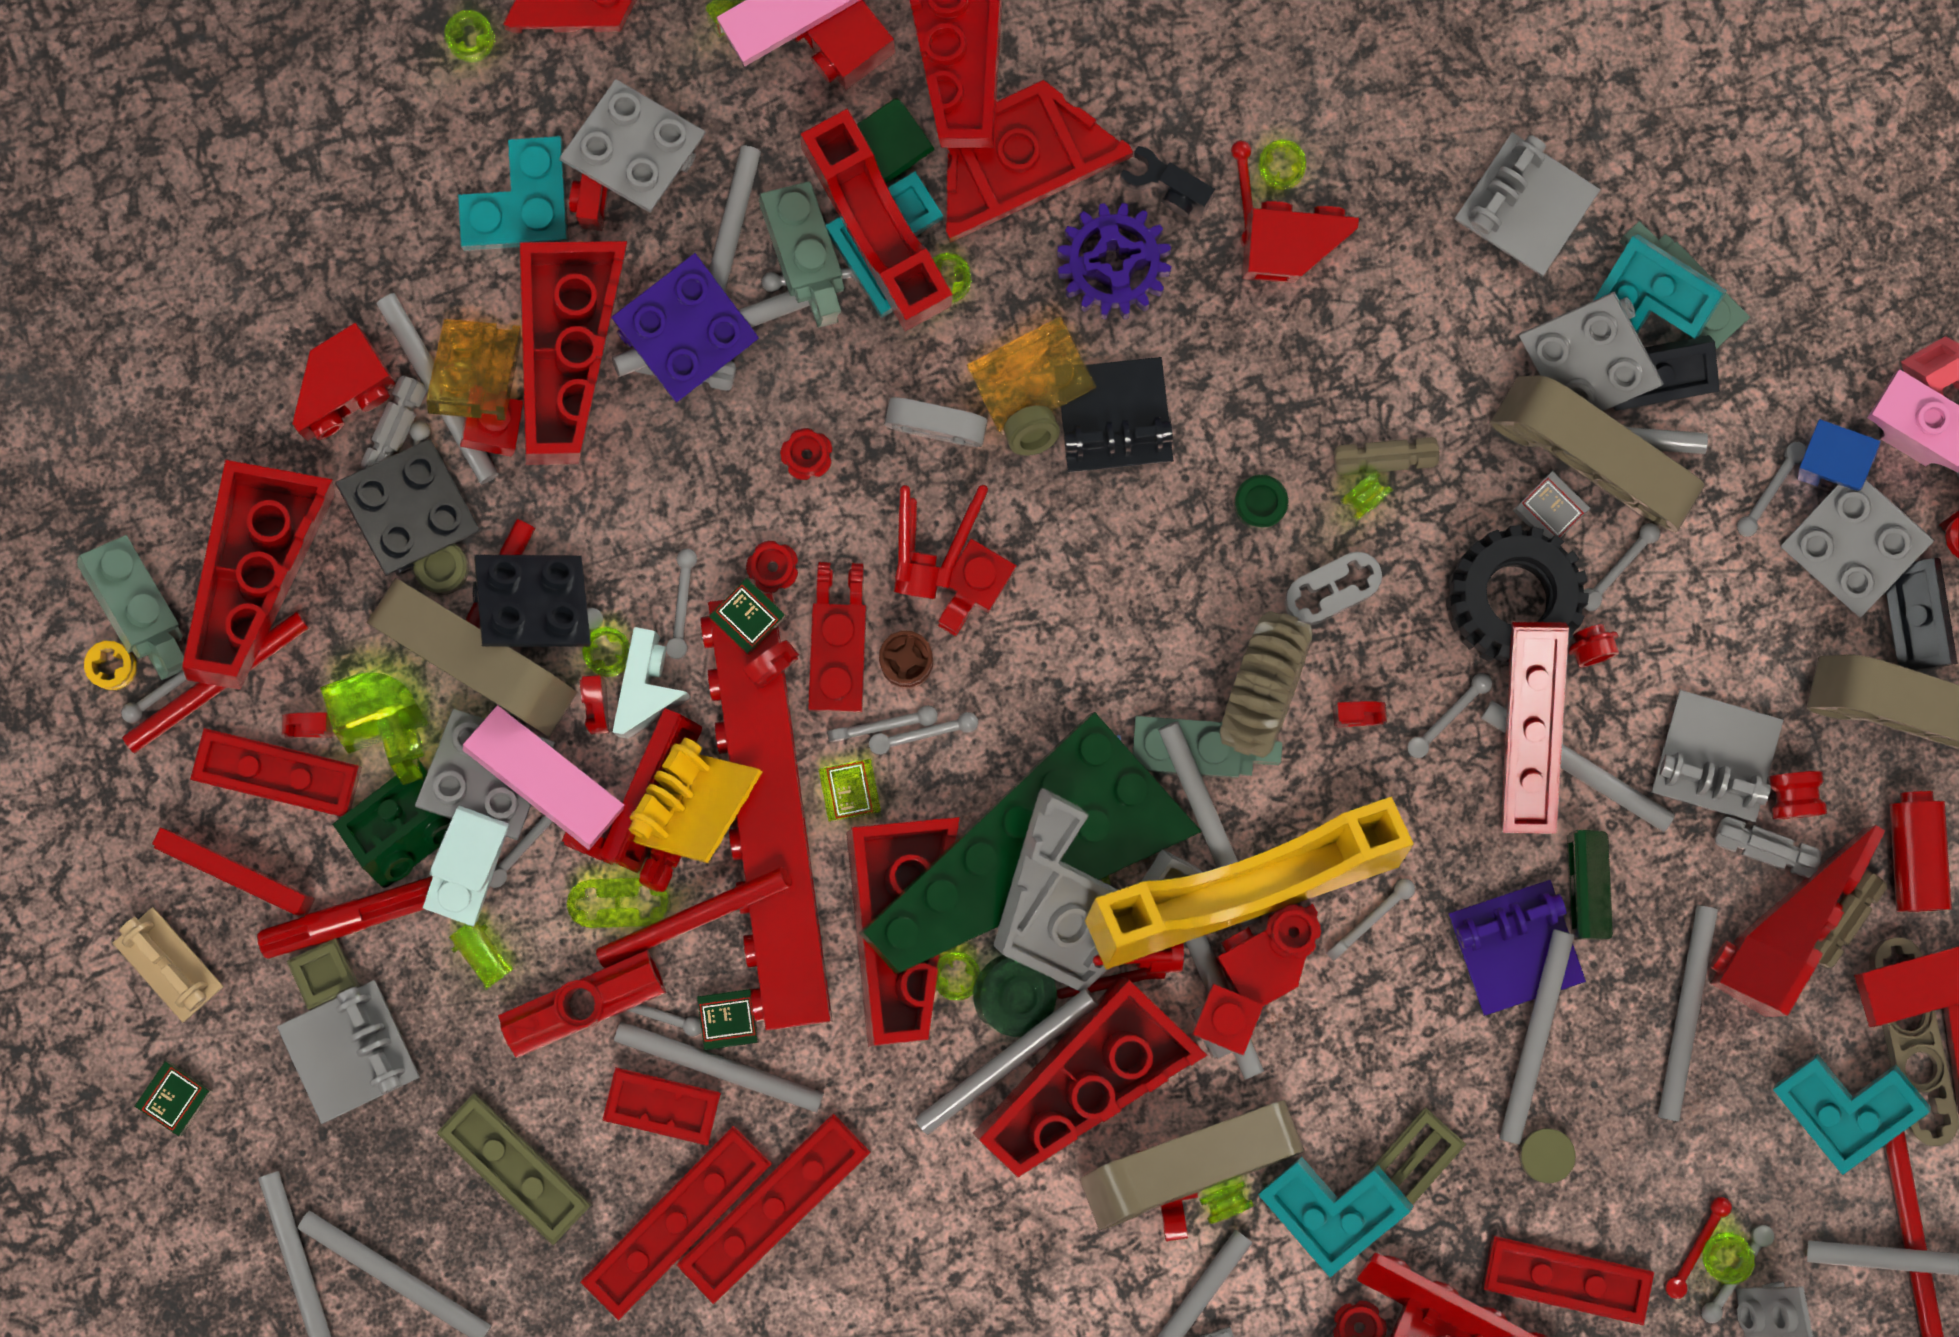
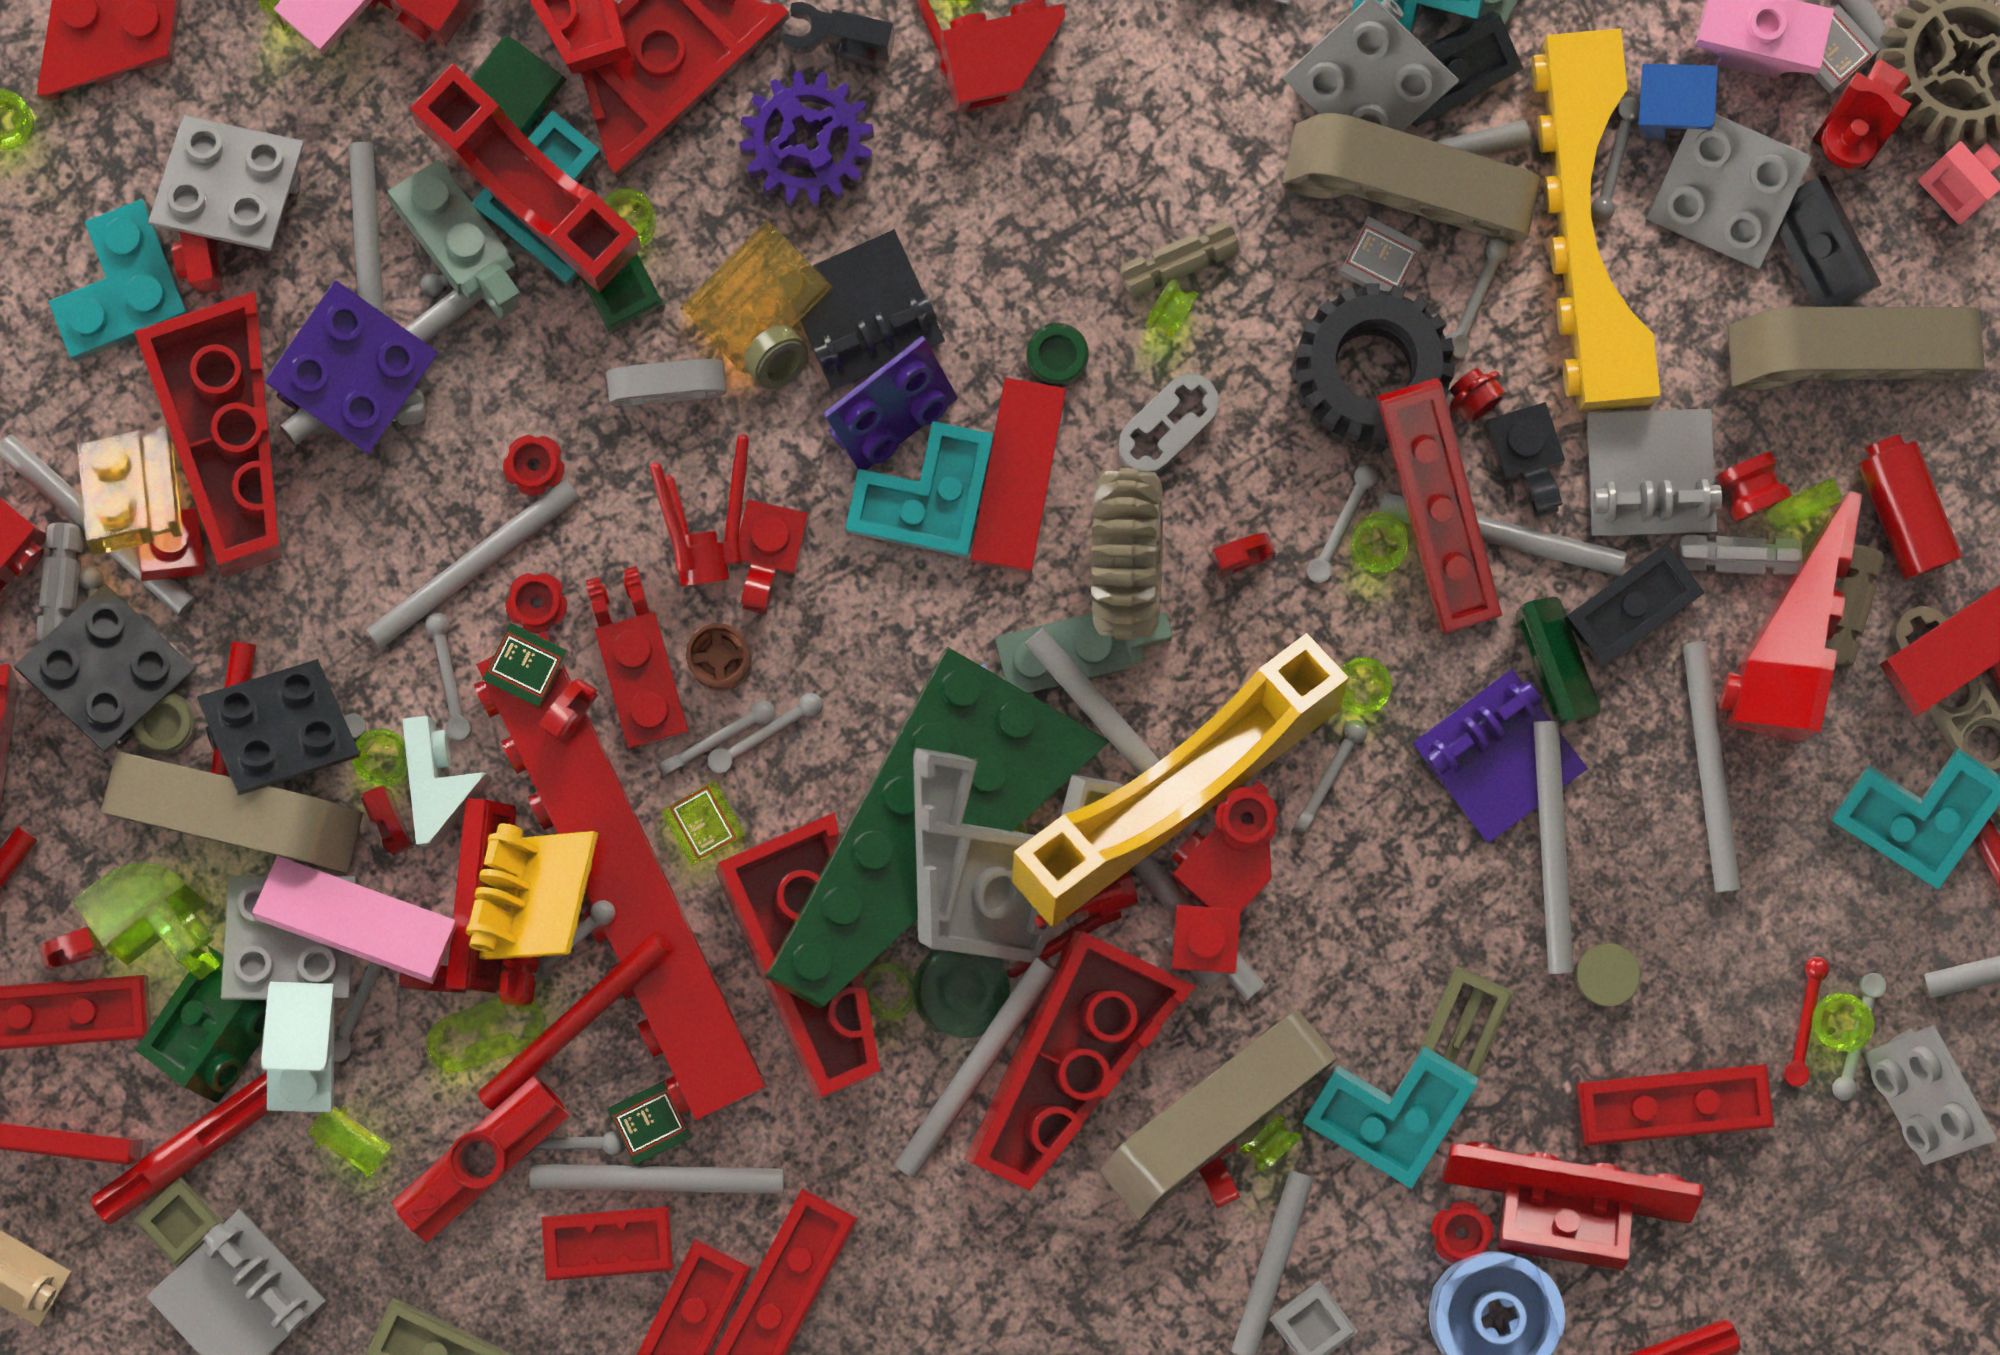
camera: 20 degrees left, 0 degrees up
none -> light grey bar [366,479,581,649]
none -> light grey hinge [533,900,616,981]
none -> dark green tile [580,253,665,335]
none -> dark purple hinge [823,336,958,470]
none -> teal plate [845,421,994,558]
none -> red tile [971,377,1066,573]
none -> clear neon green bush [1341,657,1392,715]
none -> clear neon green bush [1351,512,1408,573]
none -> black plate [1484,402,1565,518]
none -> yellow arch [1531,28,1660,413]
none -> black plate [1564,542,1705,668]
none -> clear neon green tile [1766,477,1843,532]

